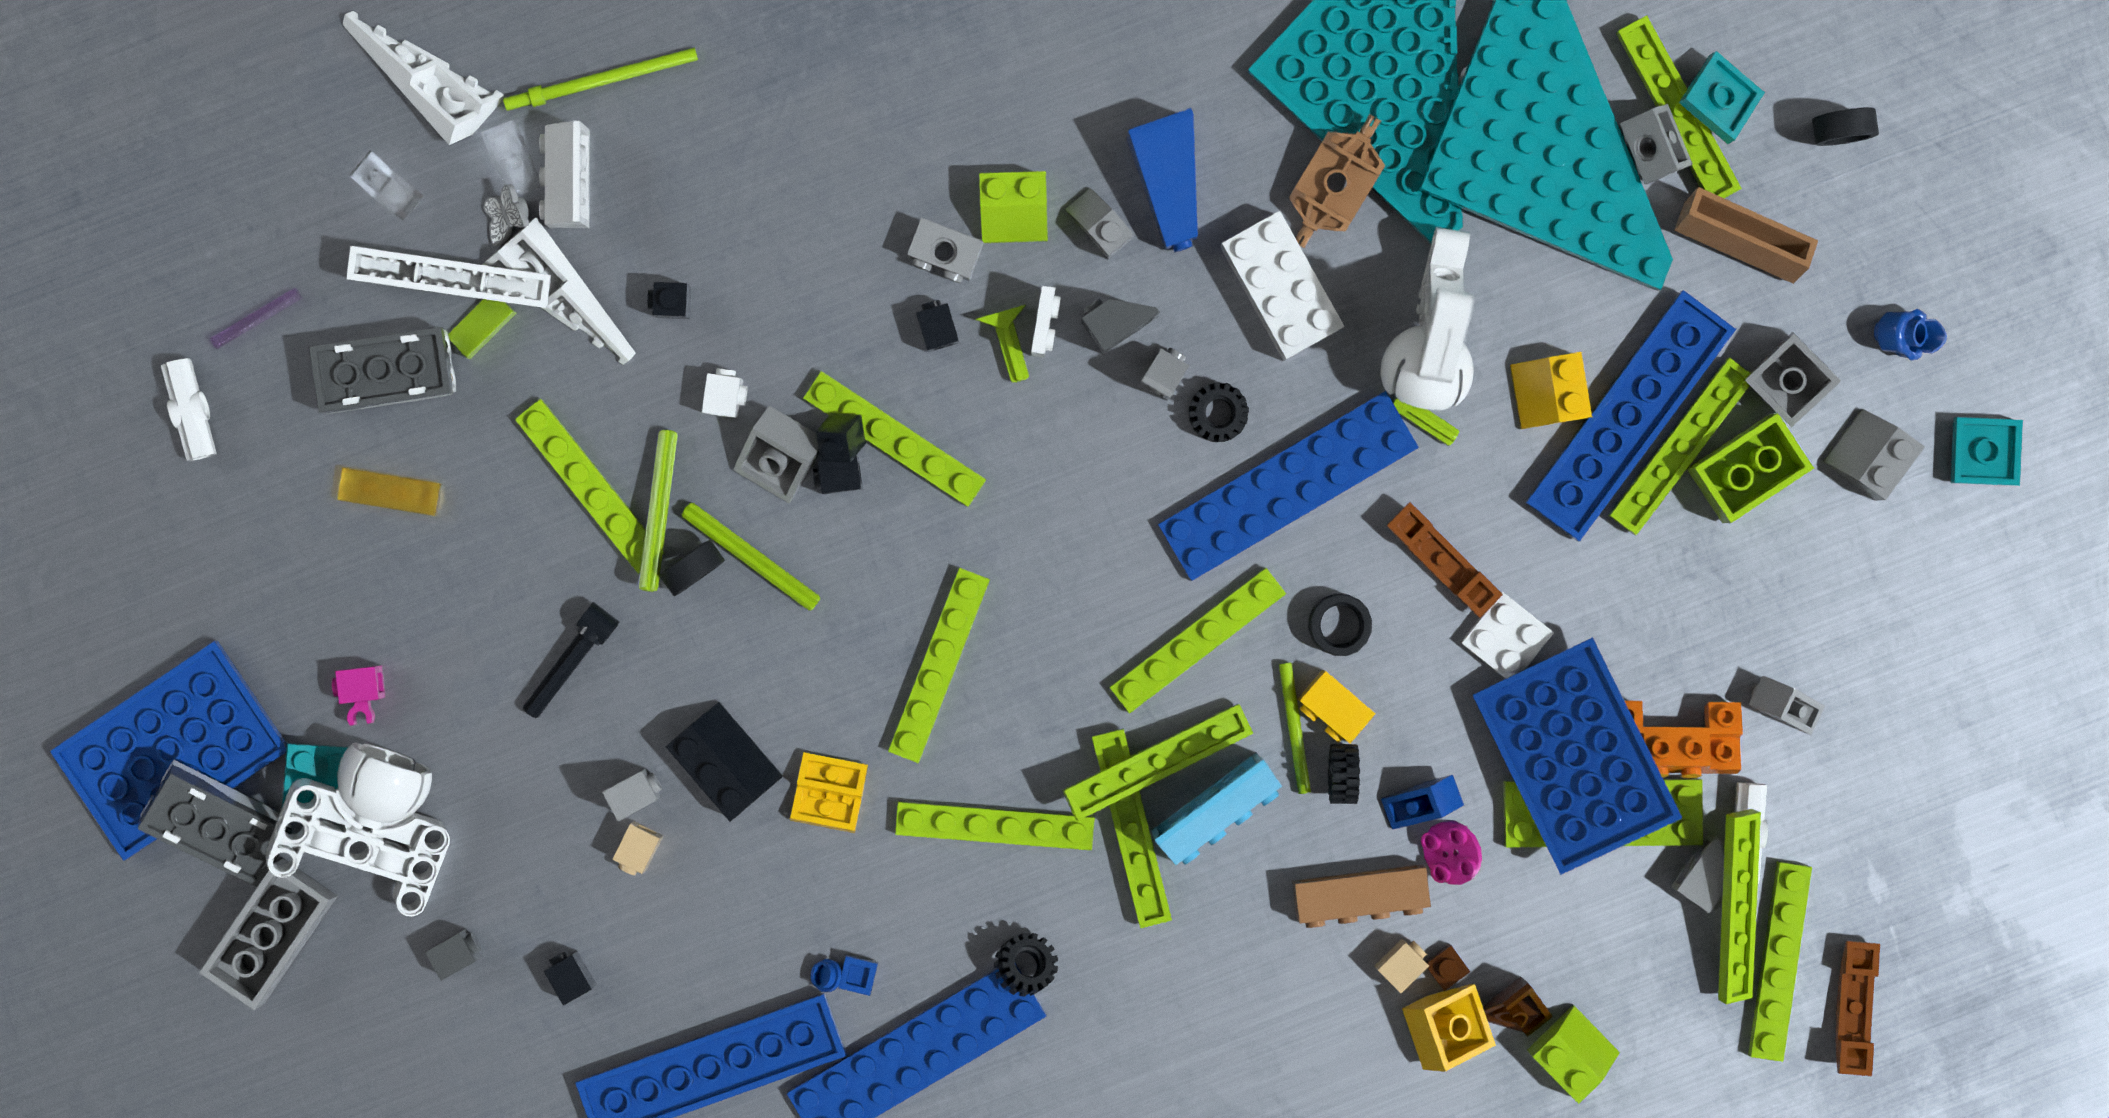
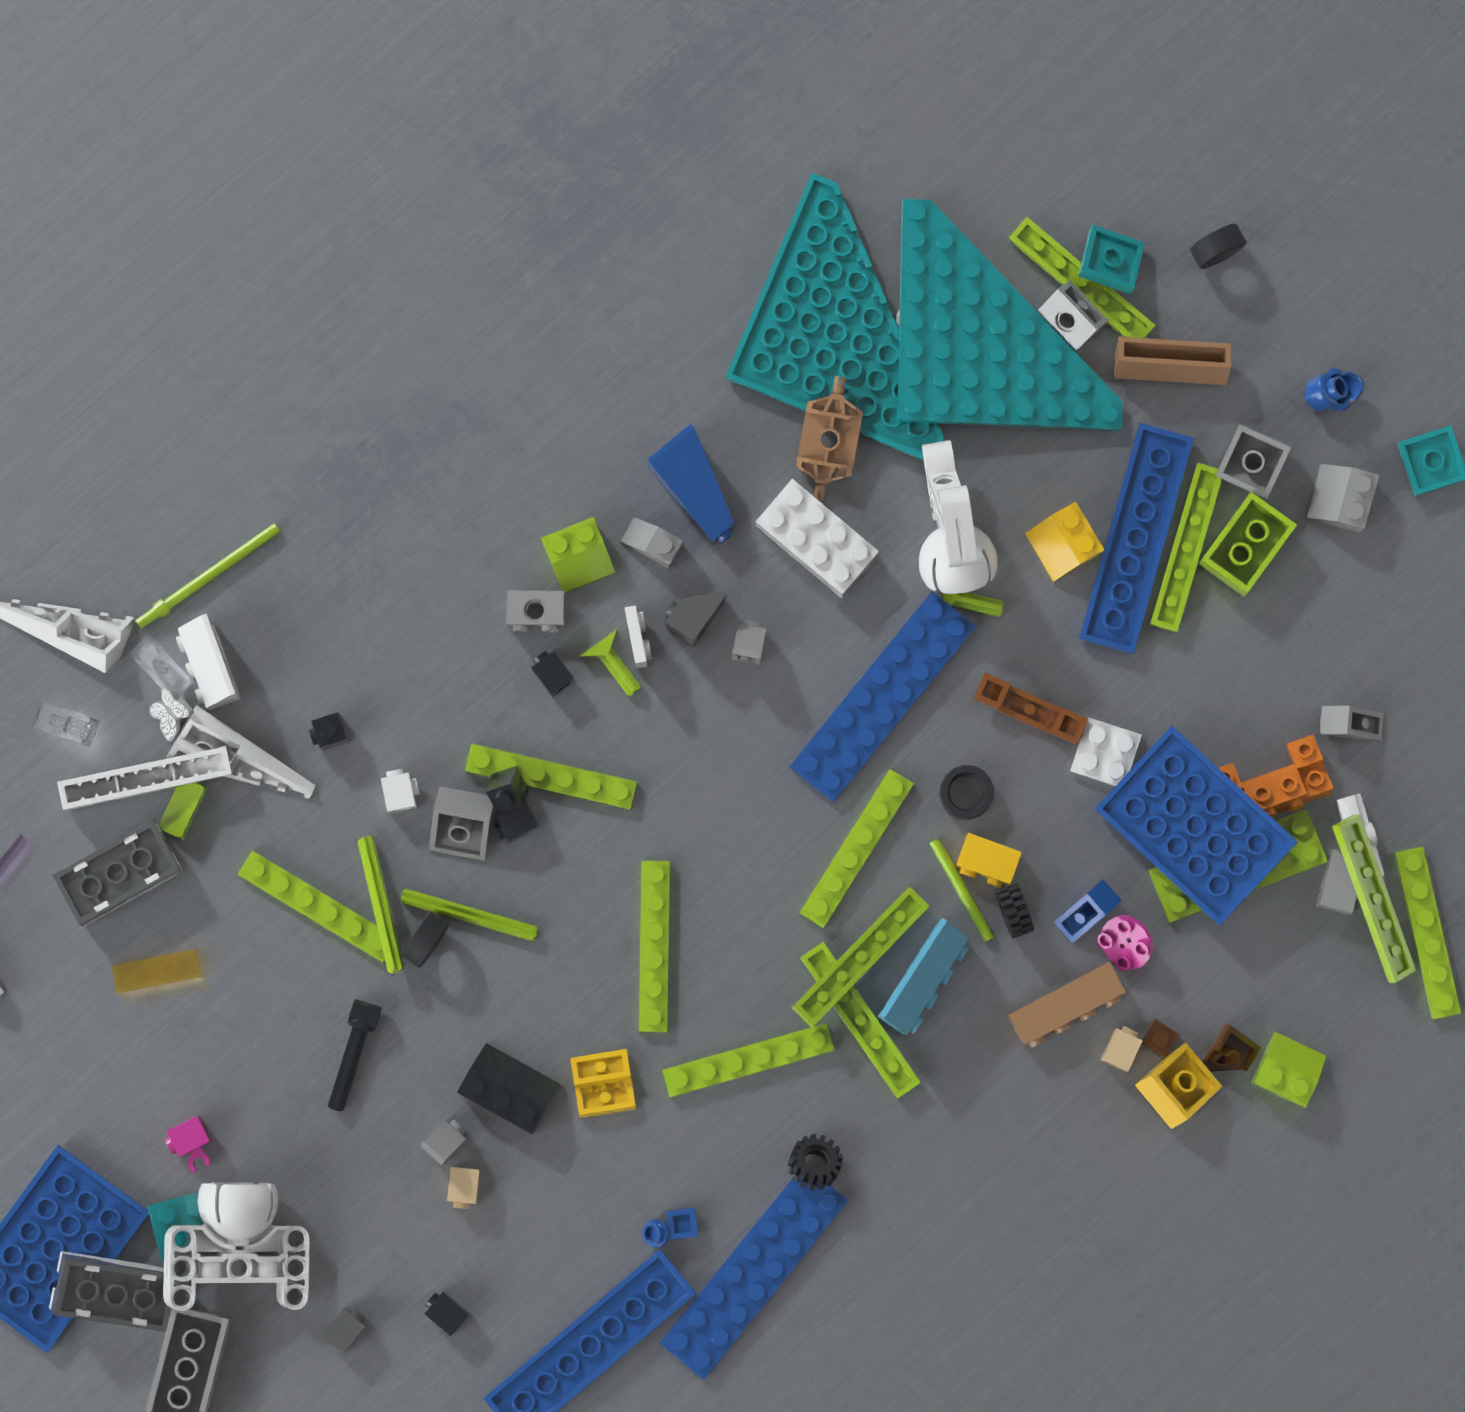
camera: 20 degrees left, 5 degrees down
black tyre [1188,382,1249,442] -> none

